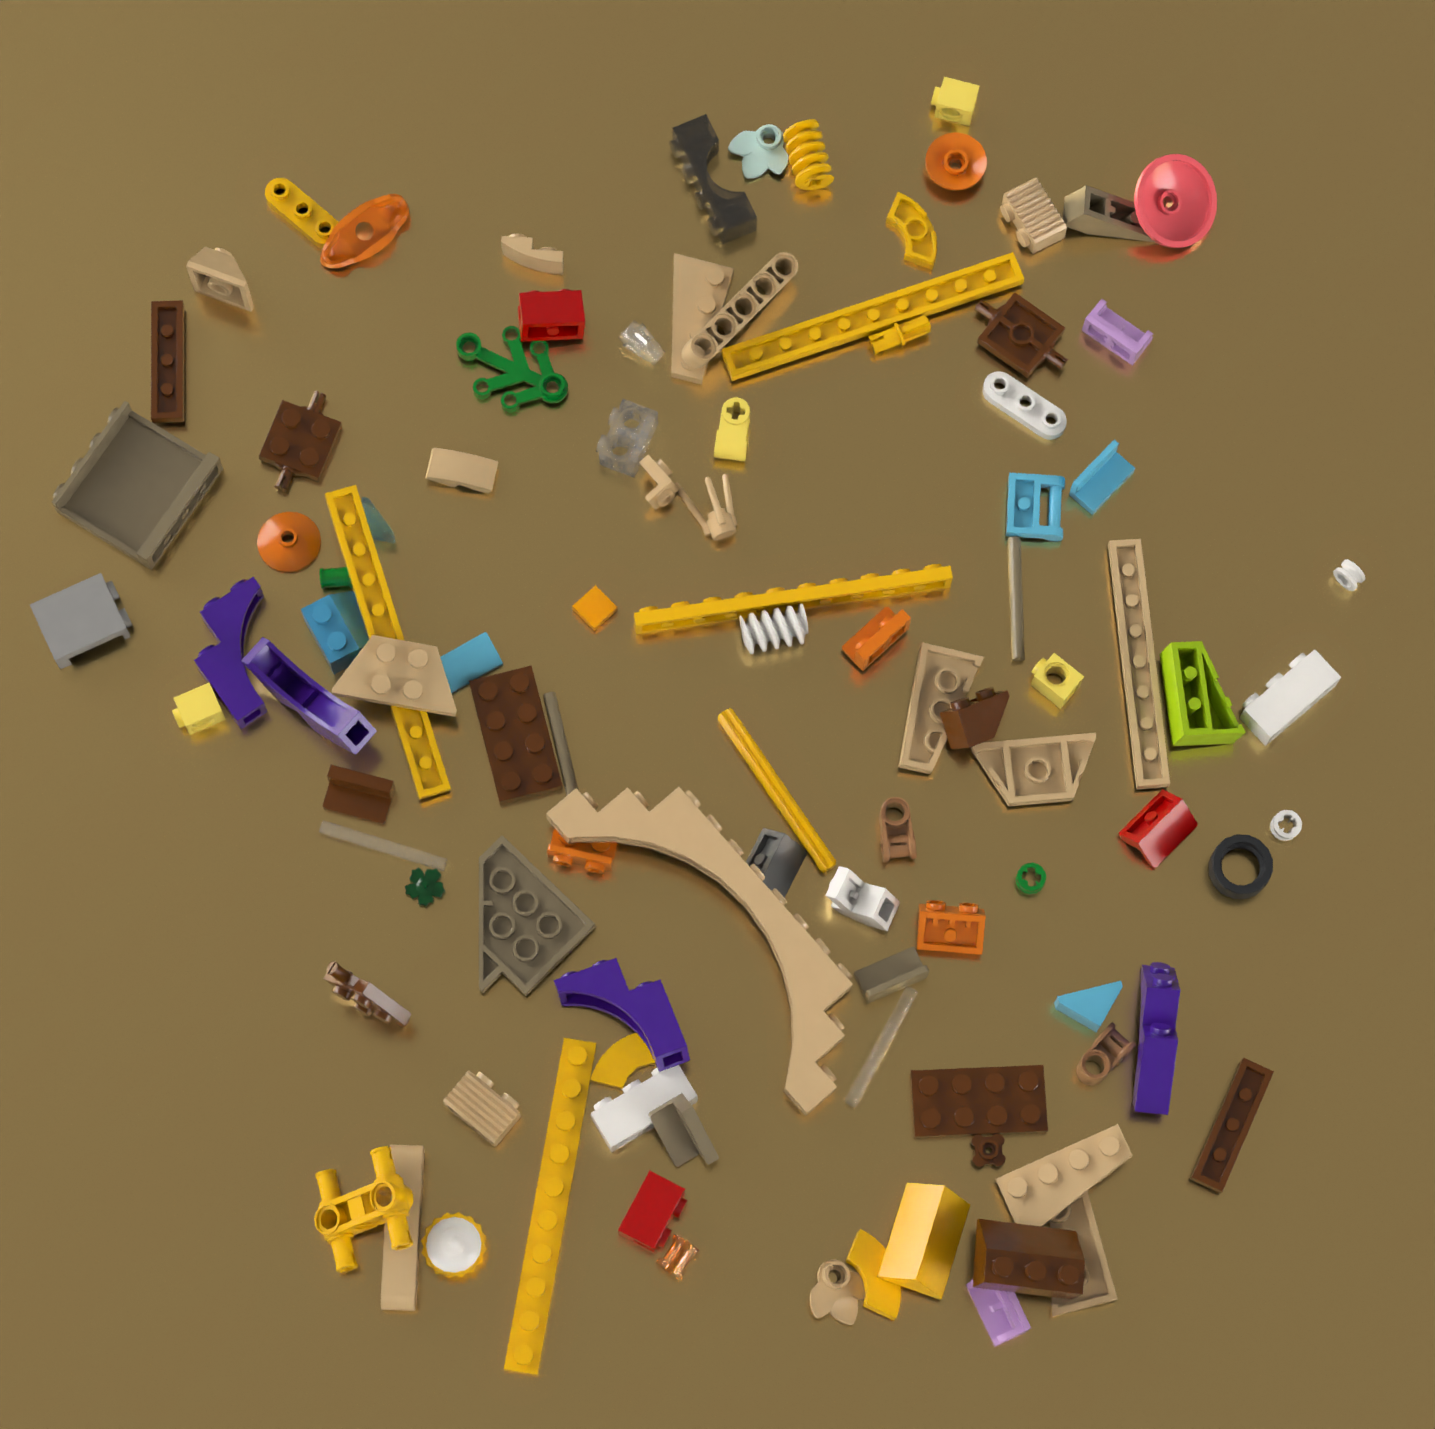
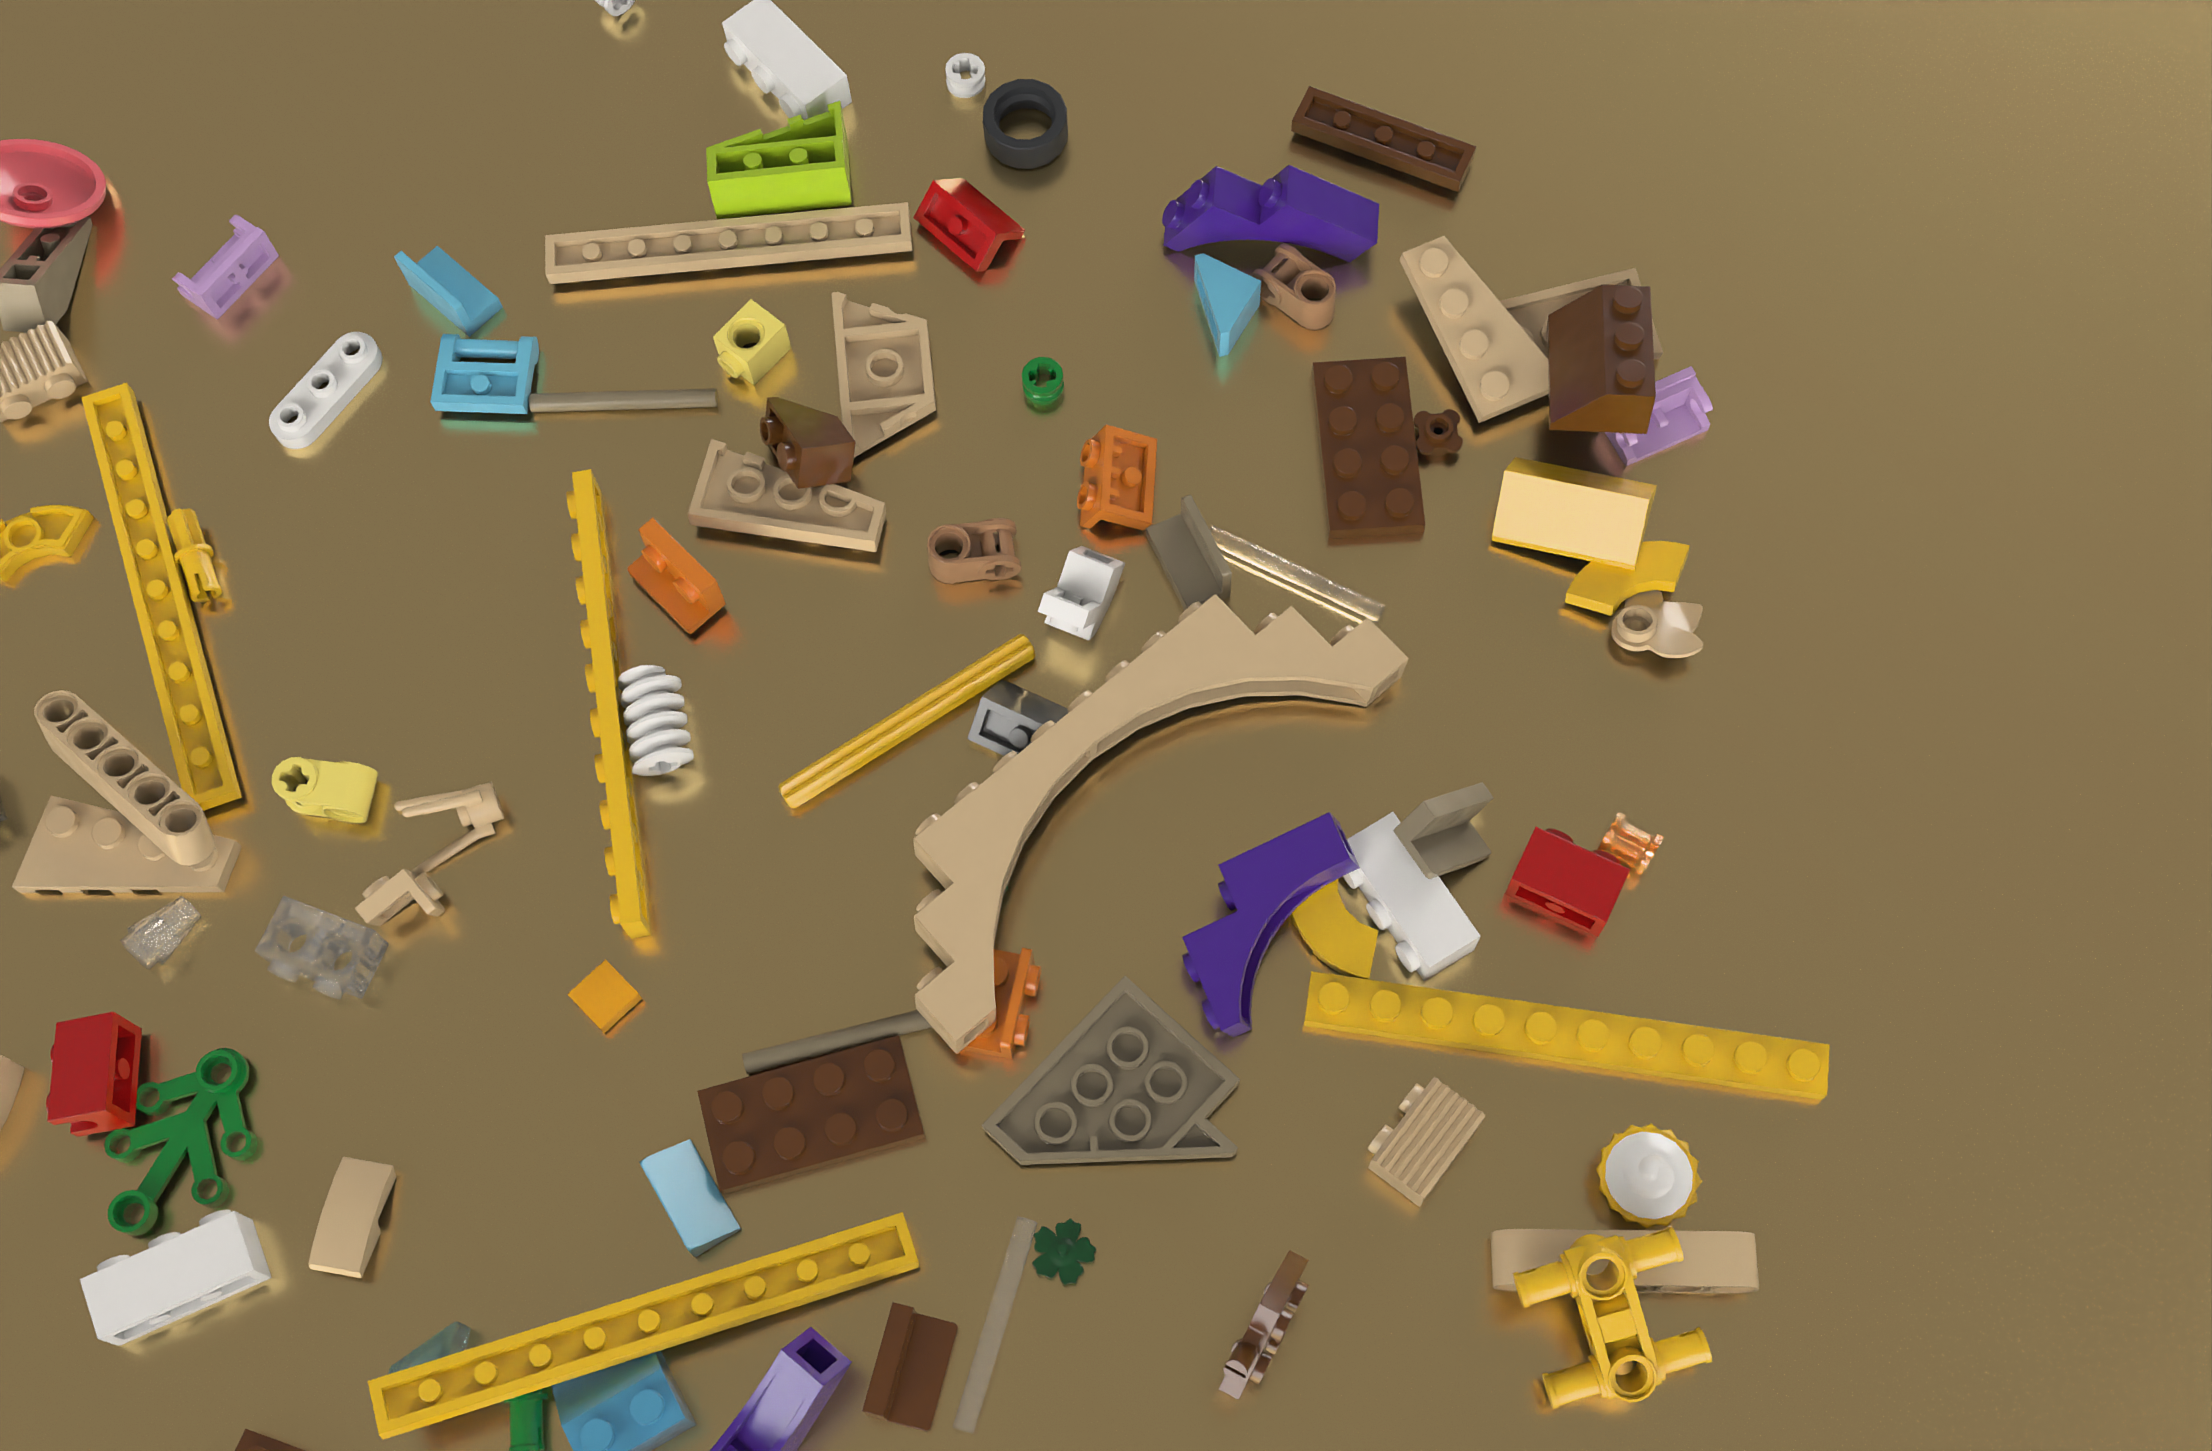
camera: 85 degrees left, 5 degrees down
tan wing [331,635,457,717] -> none
reddish brown plate [974,292,1068,378] -> none
none -> white brick [80,1210,272,1346]

